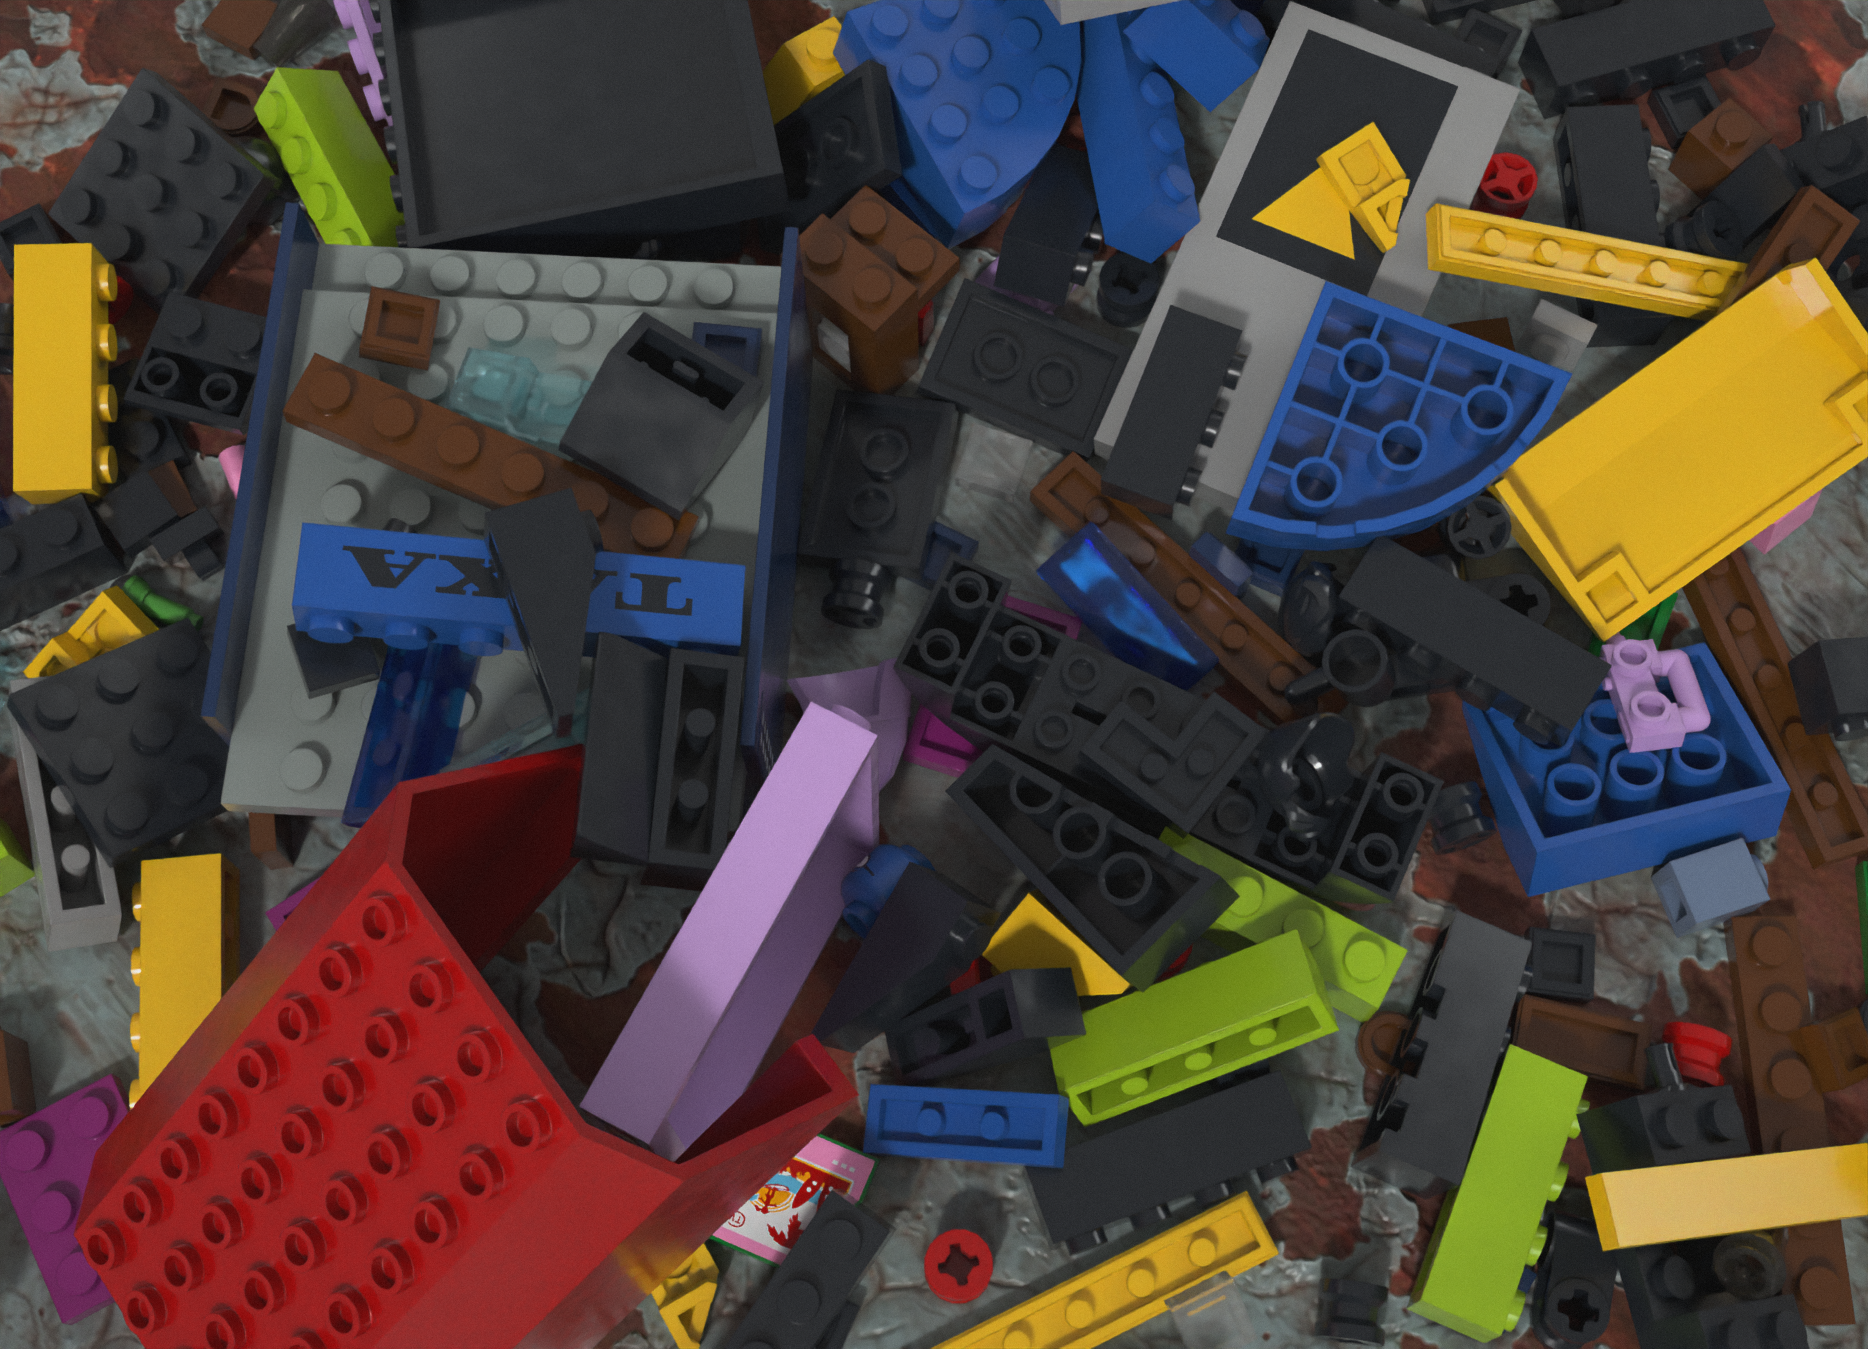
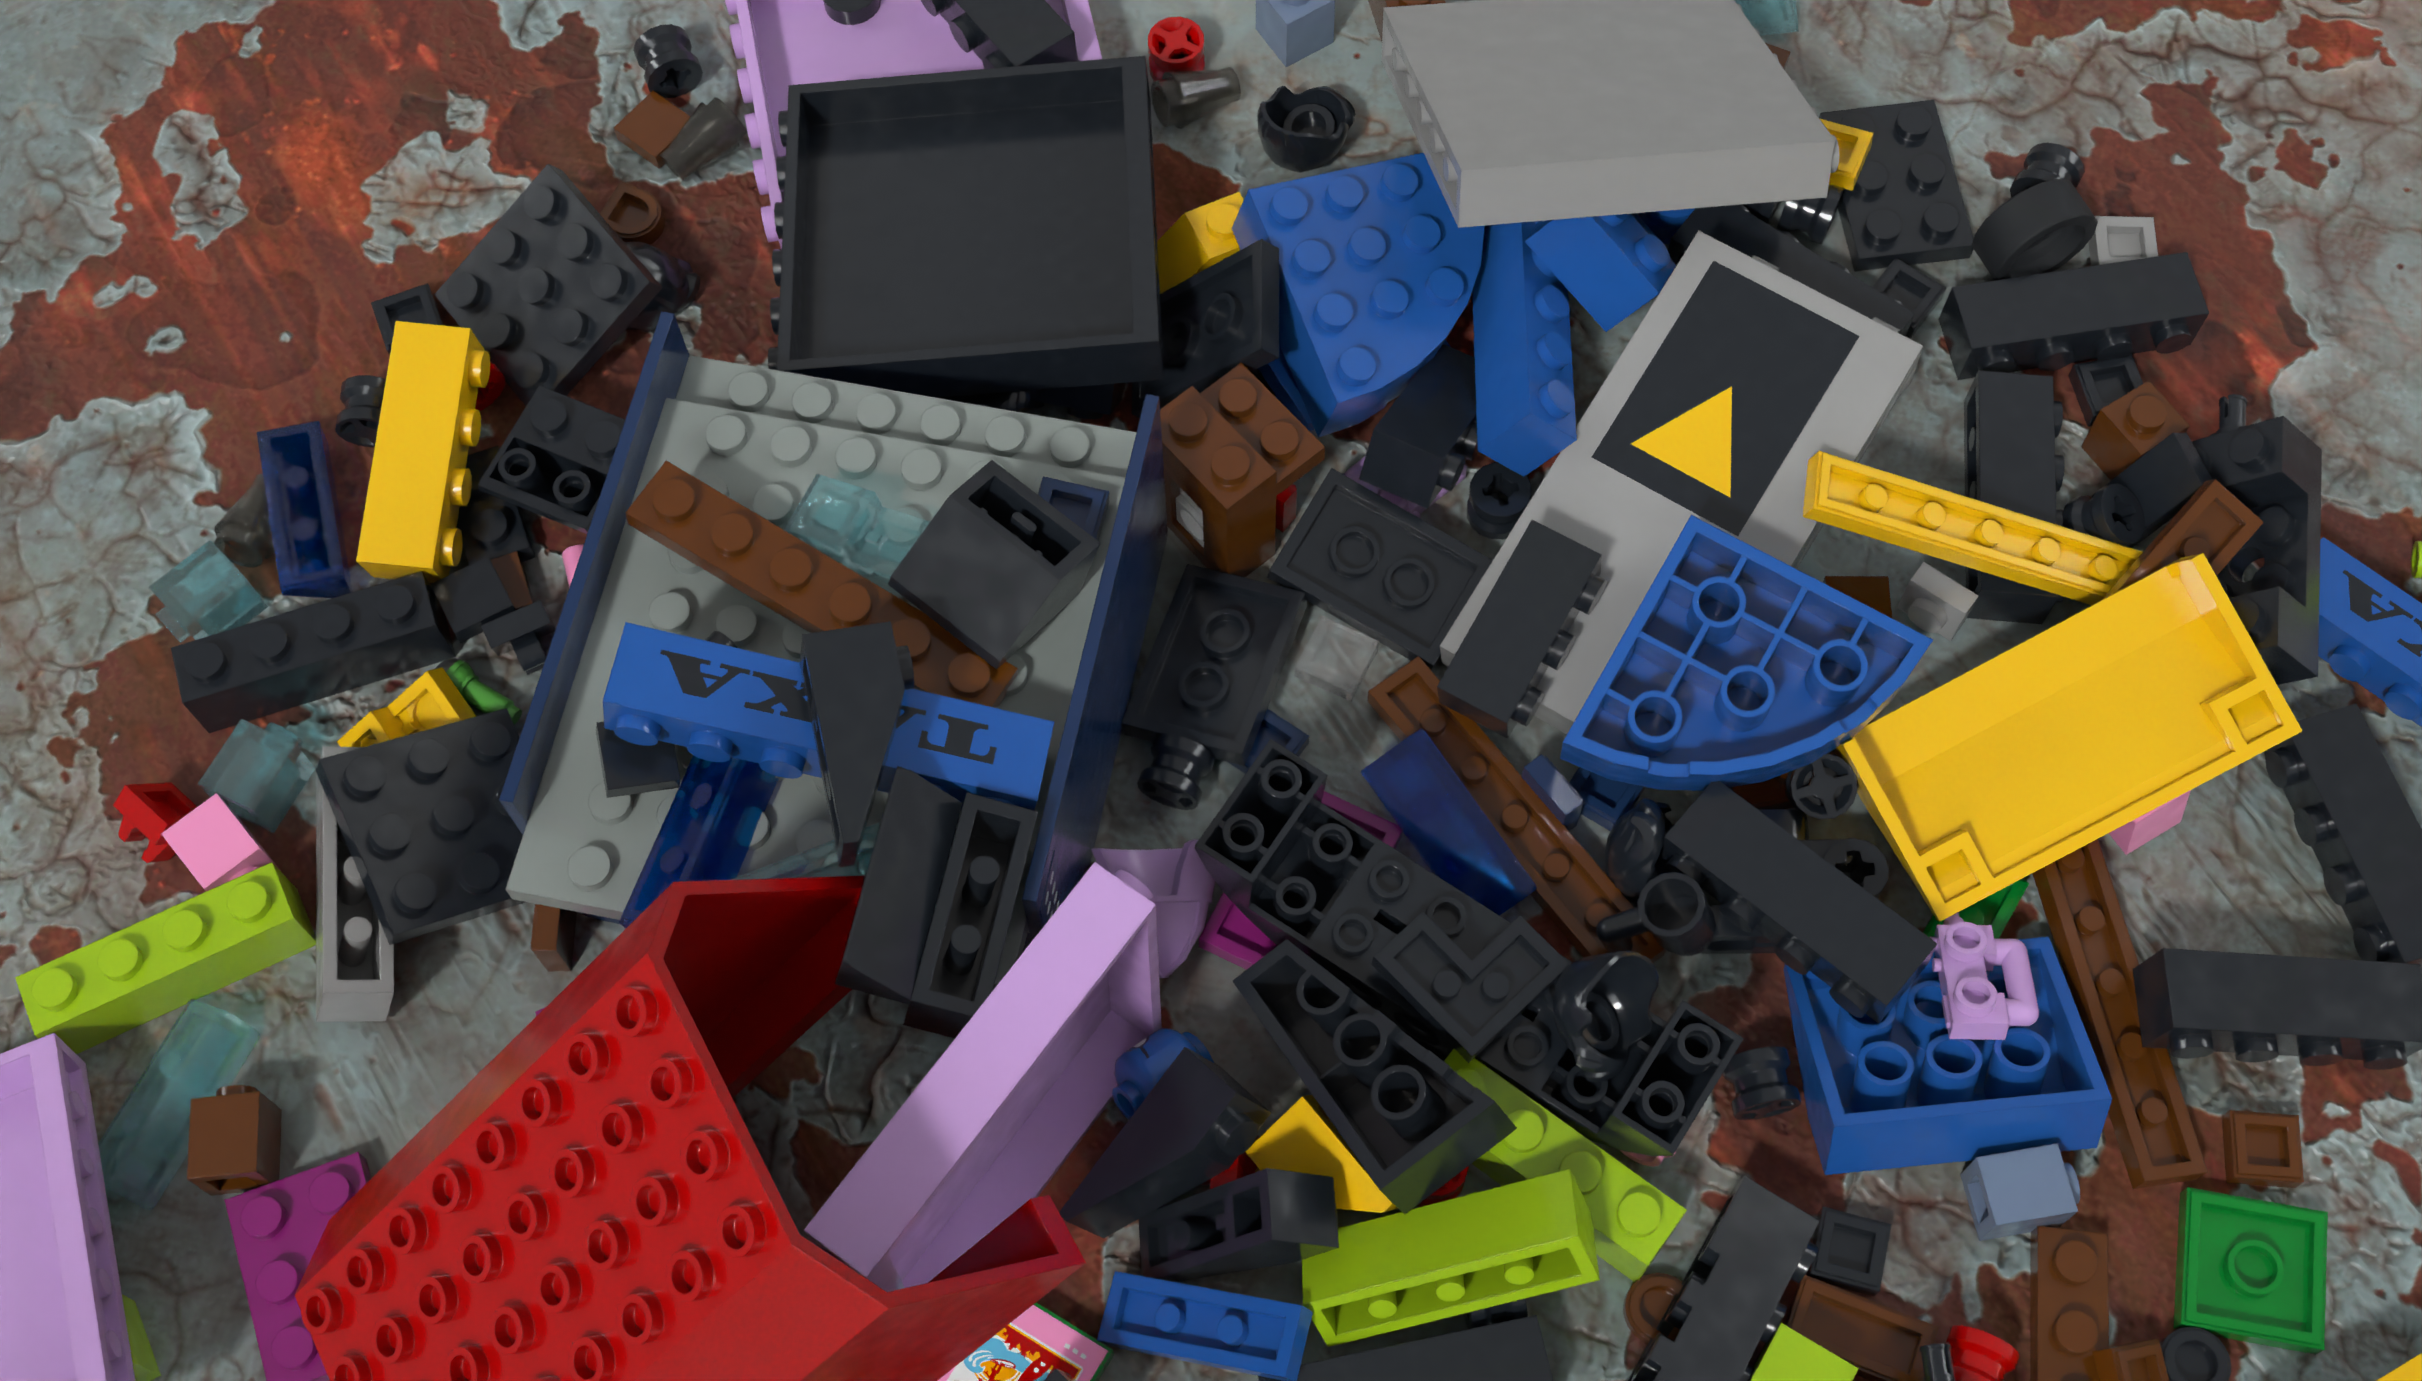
camera: 10 degrees right, 5 degrees down
yellow brick [129,853,240,1110] -> none
lime brick [254,67,405,247] -> none
reddish brown tile [359,286,440,371] -> none
yellow slope [1316,122,1410,253] -> none
red wheel [1470,152,1538,220] -> none

